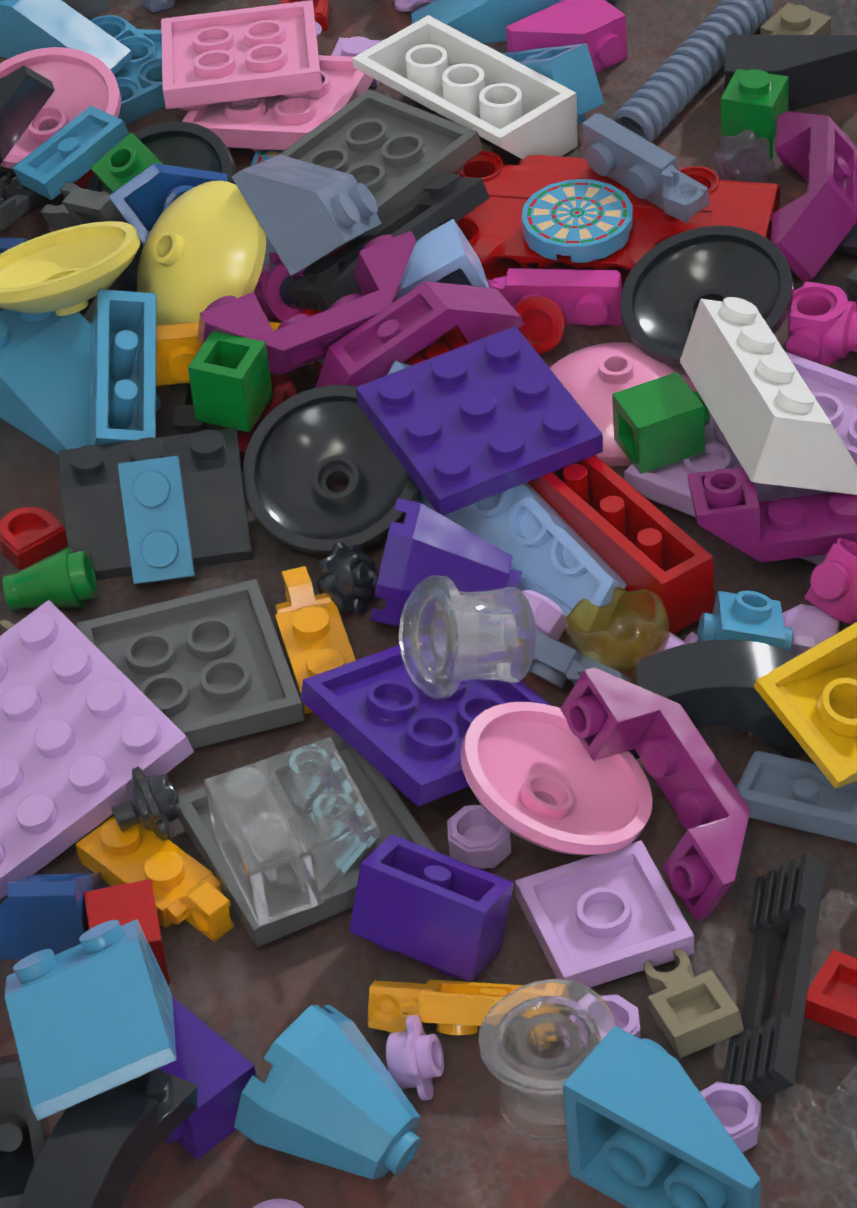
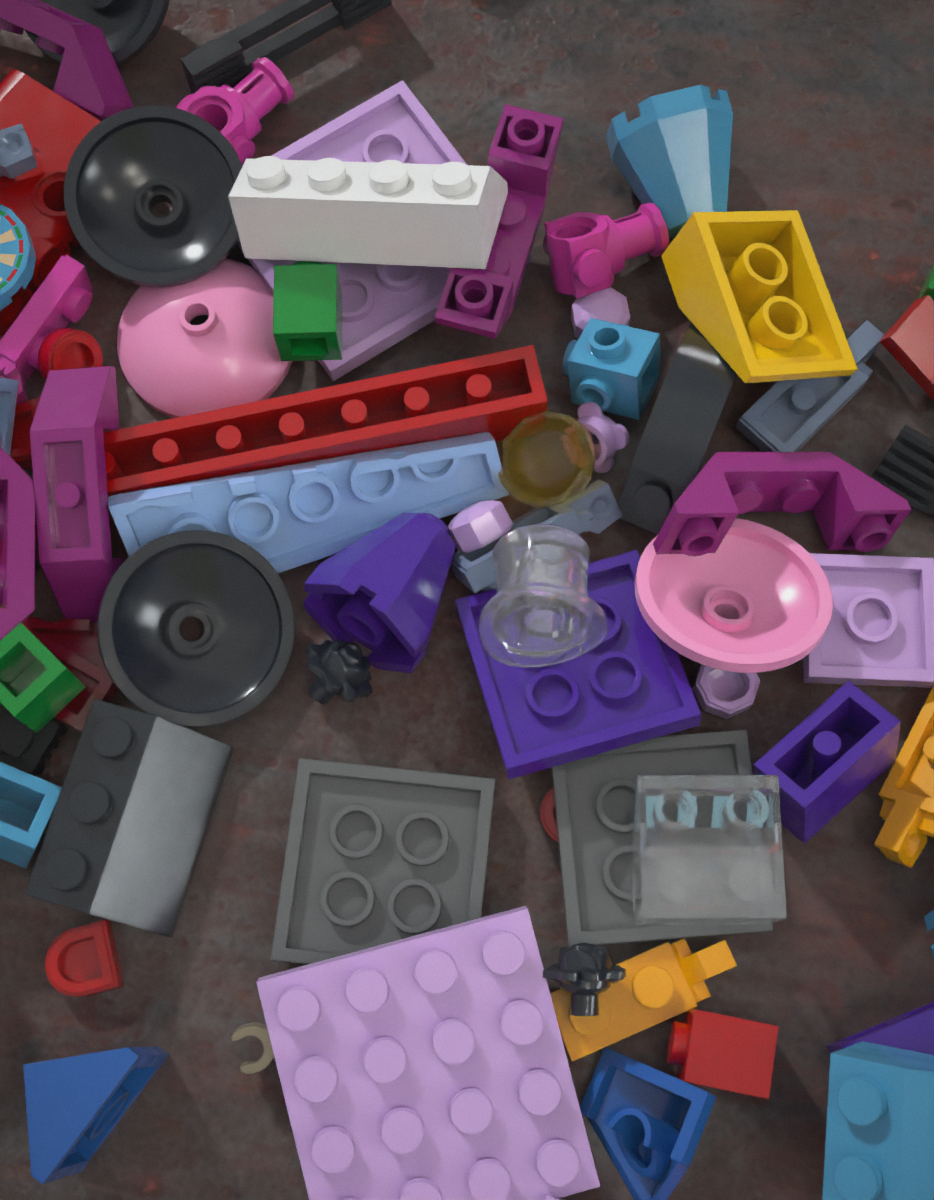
camera: 70 degrees left, 30 degrees up
green cone [3,548,98,611] -> none
dark azure plate [118,456,195,585] -> none
light orange hinge [275,566,356,714] -> none
dark purple plate [356,326,603,516] -> none

